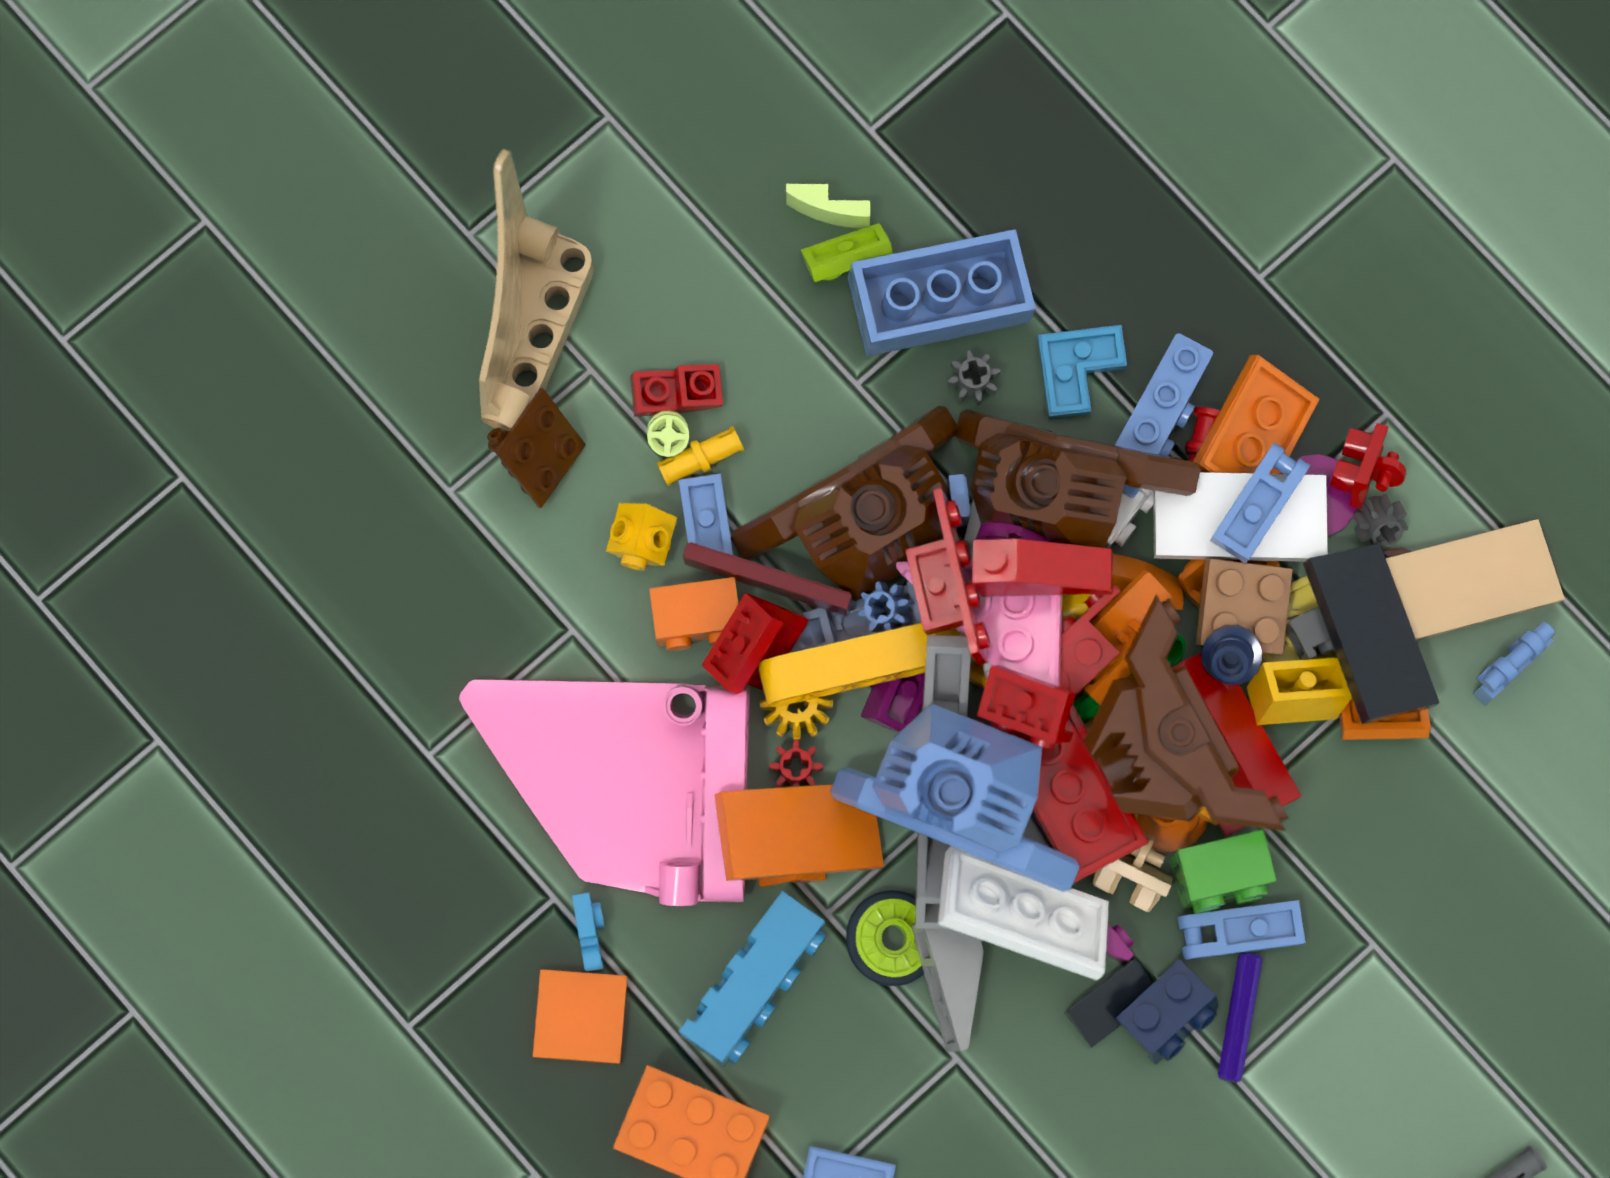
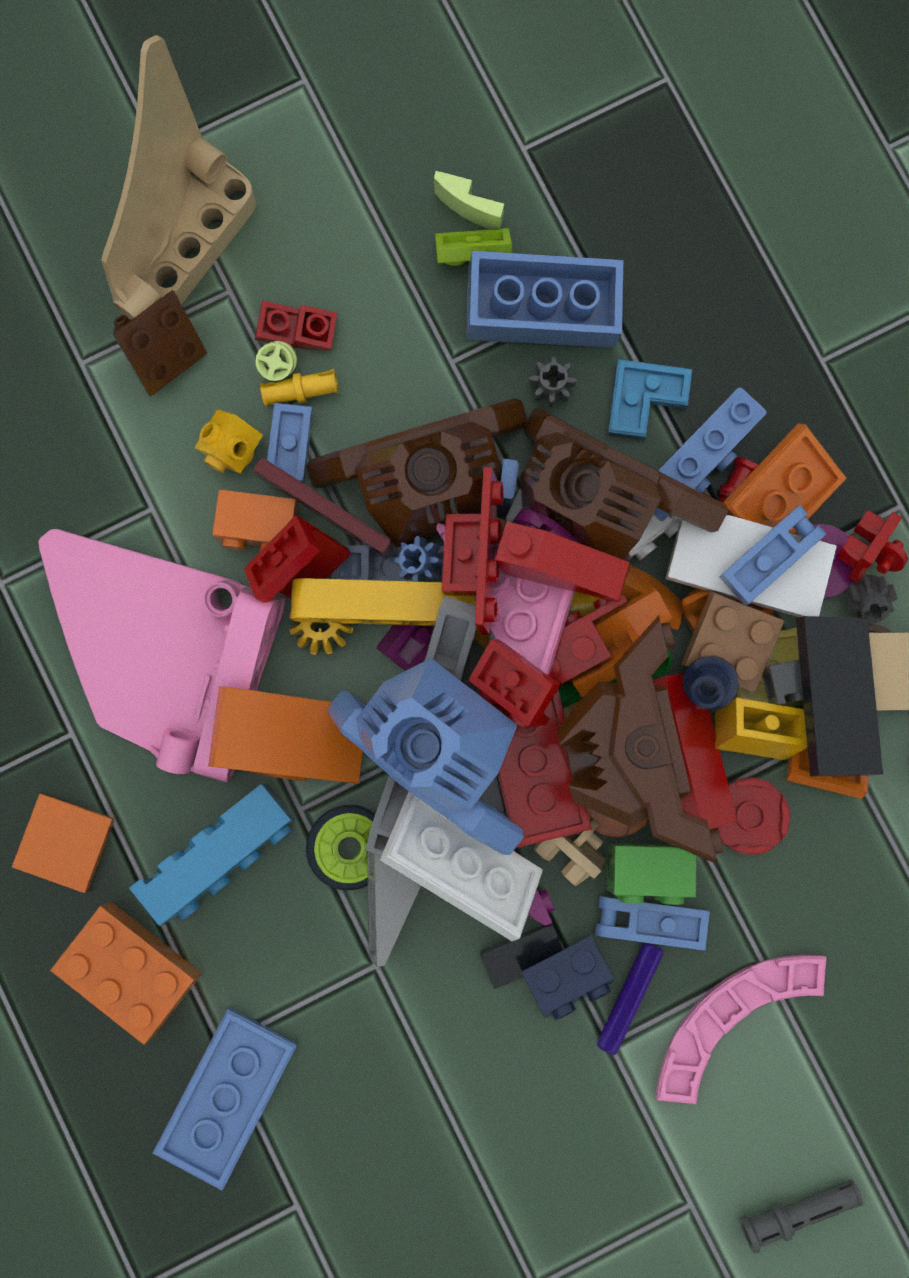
camera: 15 degrees right, 5 degrees up
dark azure plate [572,892,605,972] -> none
red gear [769,739,823,788] -> none
none -> bright pink tile [655,954,826,1104]
none -> red tile [713,777,791,855]

